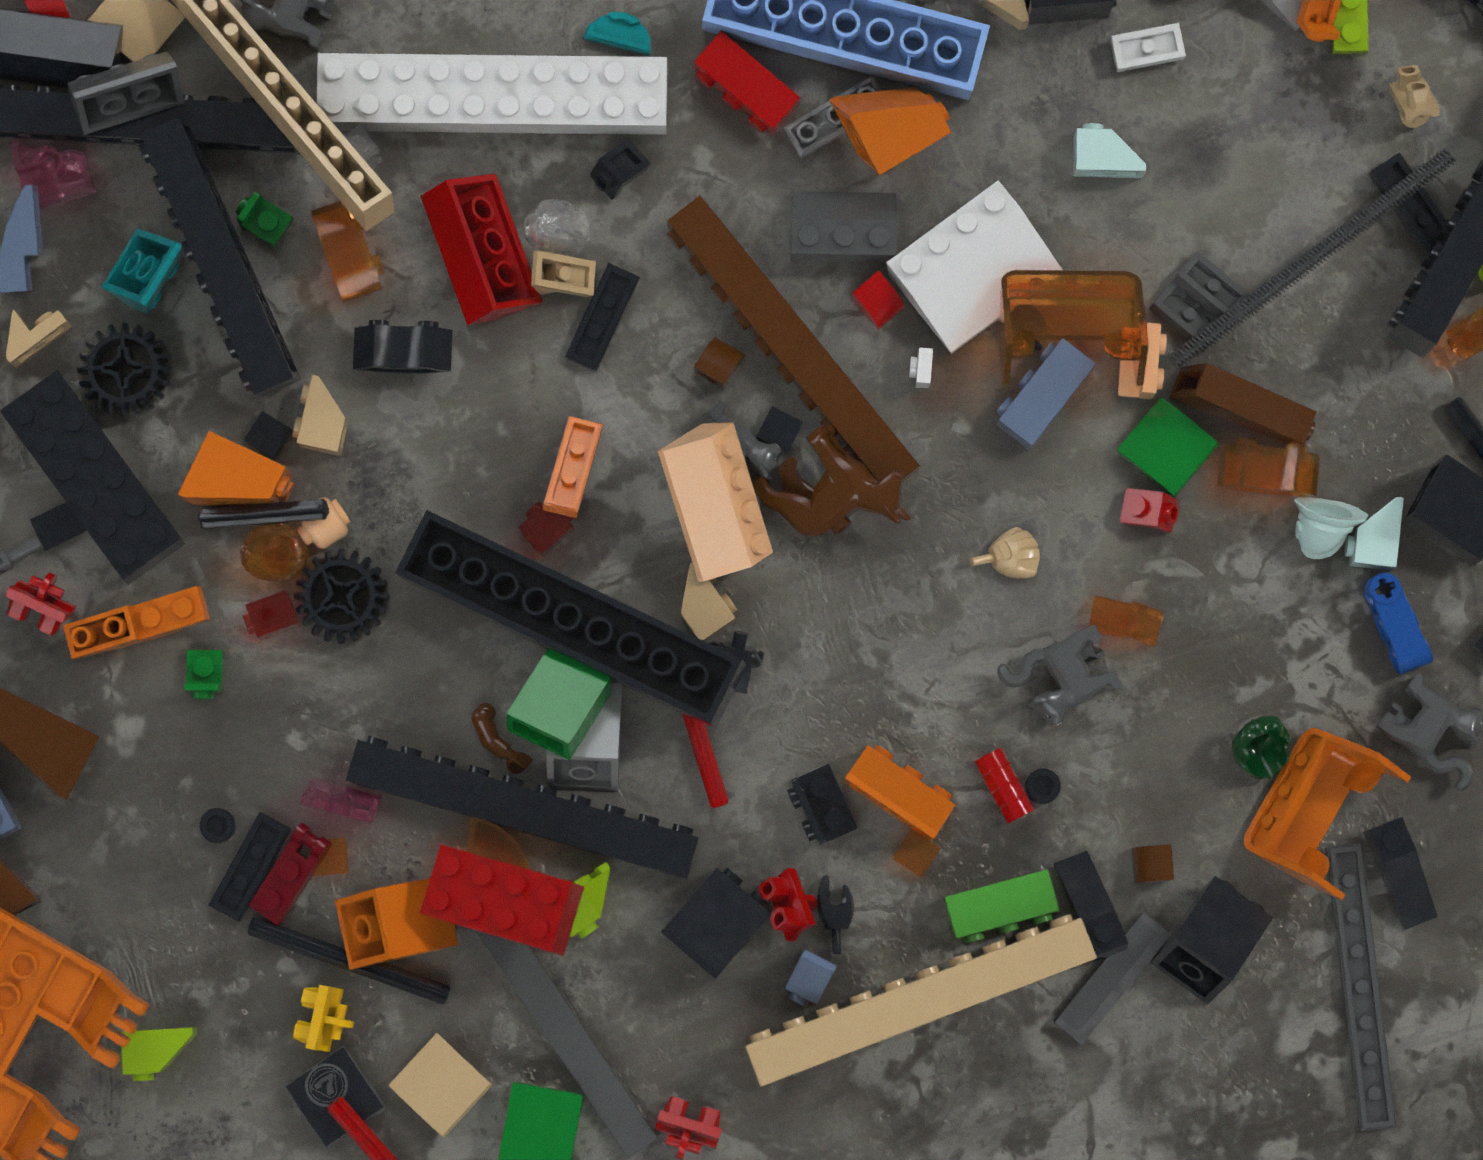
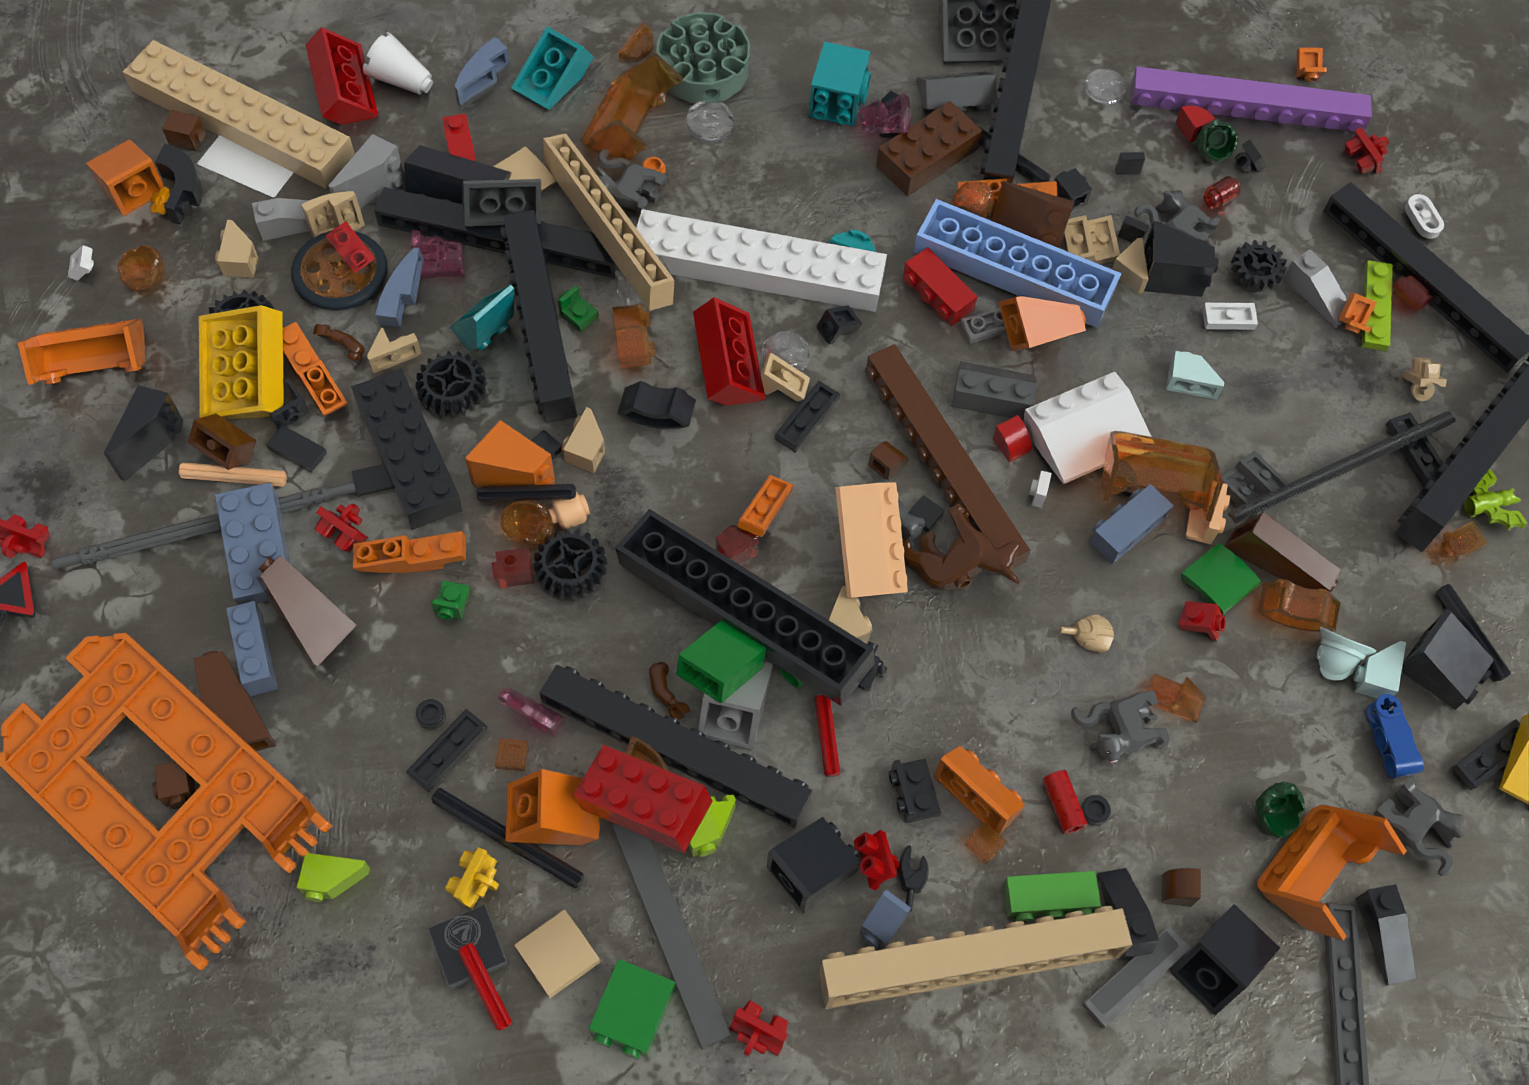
camera: 10 degrees right, 20 degrees down
dark red plate [249,823,332,925] -> none

